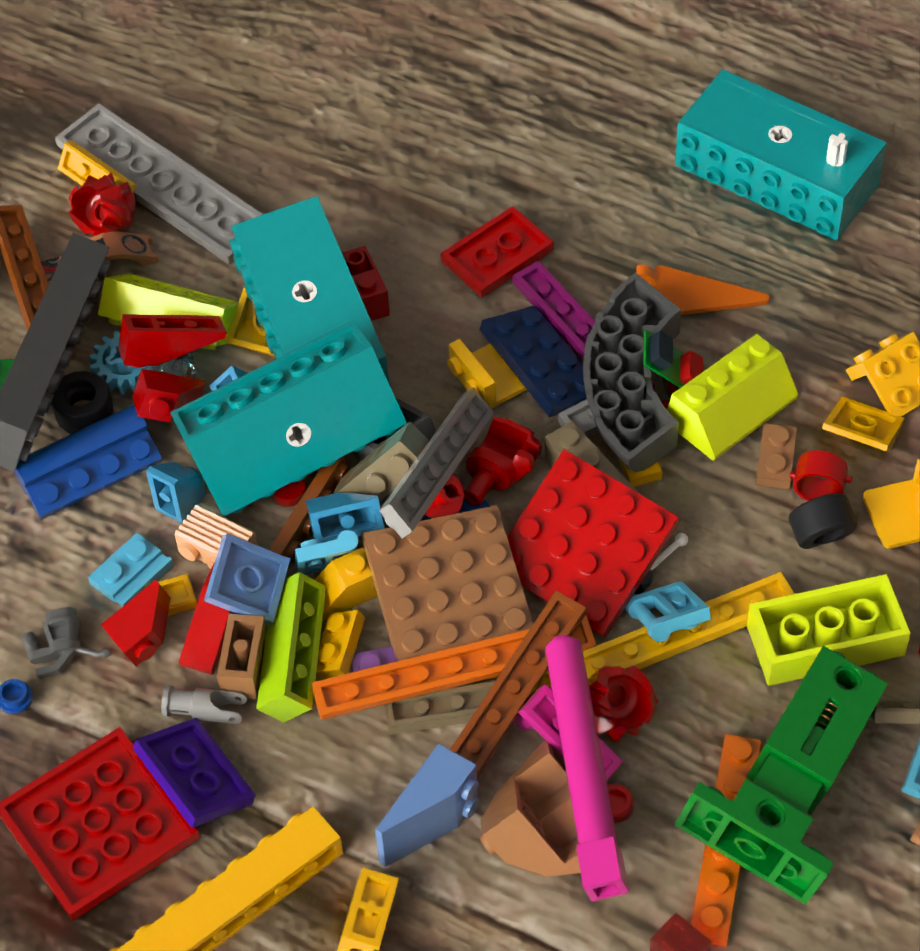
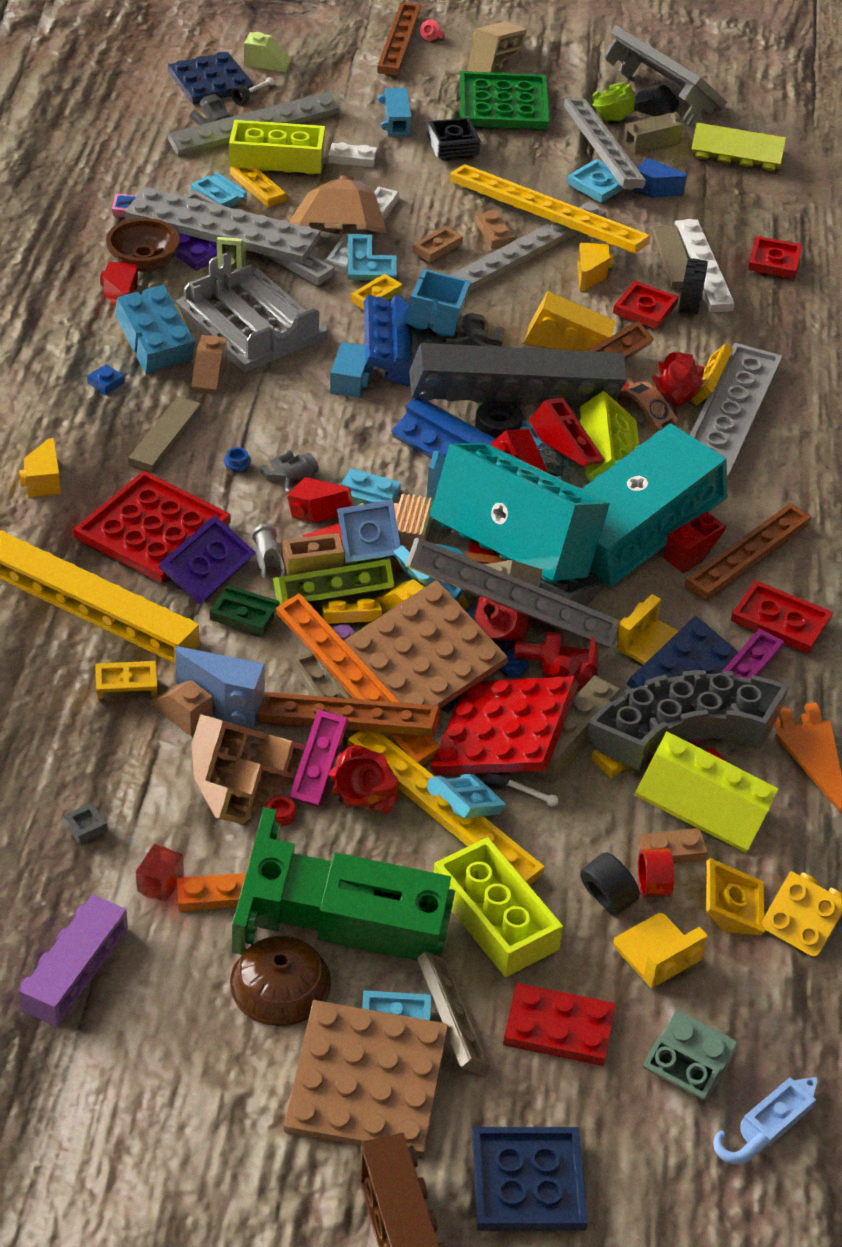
camera: 65 degrees right, 10 degrees down
dark pink brick [545,635,629,902] -> none
piece [643,330,704,388] -> none
none -> medium nougat slope [150,680,213,736]
none -> dark green plate [210,585,280,636]
none -> reddish brown hat [230,936,331,1026]
none -> dark orange plate [685,503,812,601]

